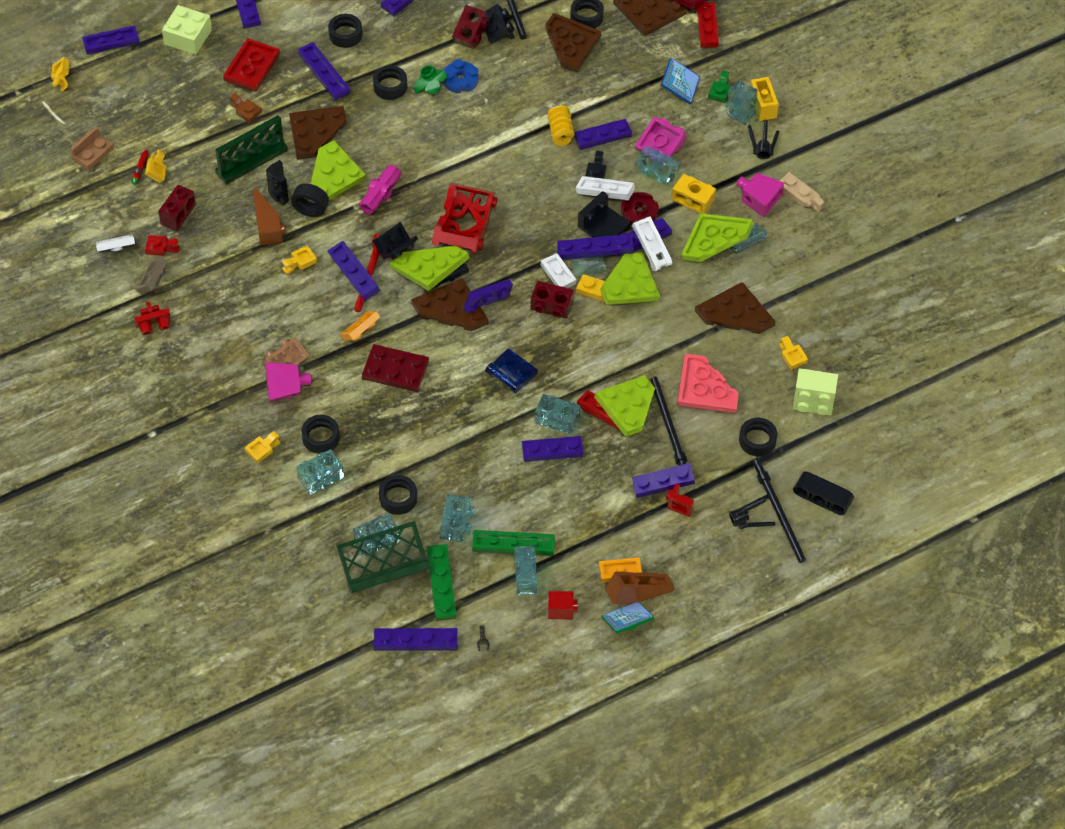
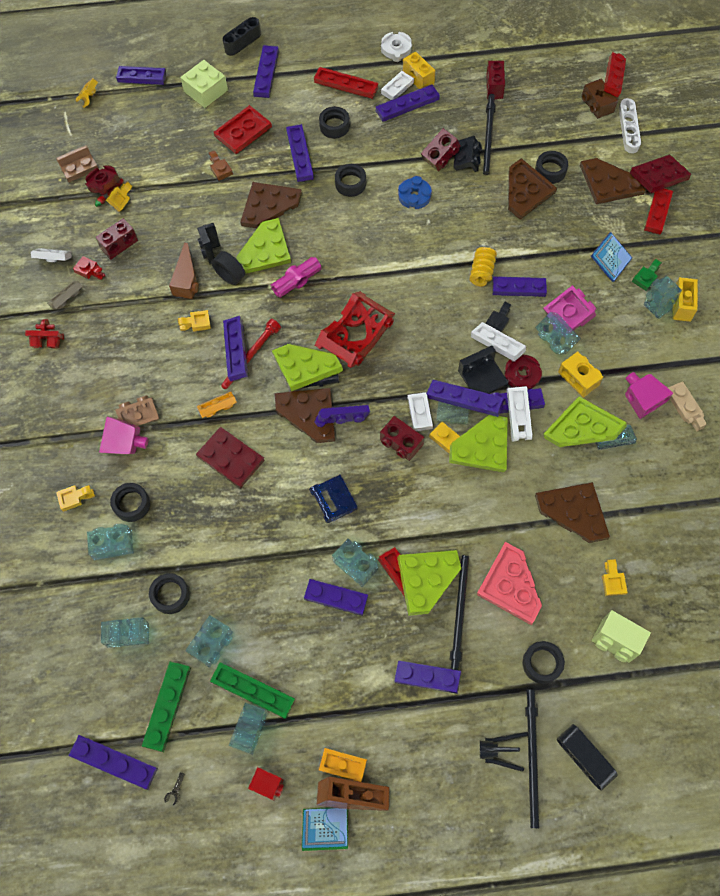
camera: 25 degrees right, 10 degrees up
dark green fence [215,115,288,185] -> none
dark green fence [336,521,430,593] -> none
black bracket [372,222,418,260] -> none
green plate [414,65,447,95] -> none
red bracket [666,483,694,517] -> none
black plant [748,119,779,159] -> none
none -> dark red plate [85,165,120,195]

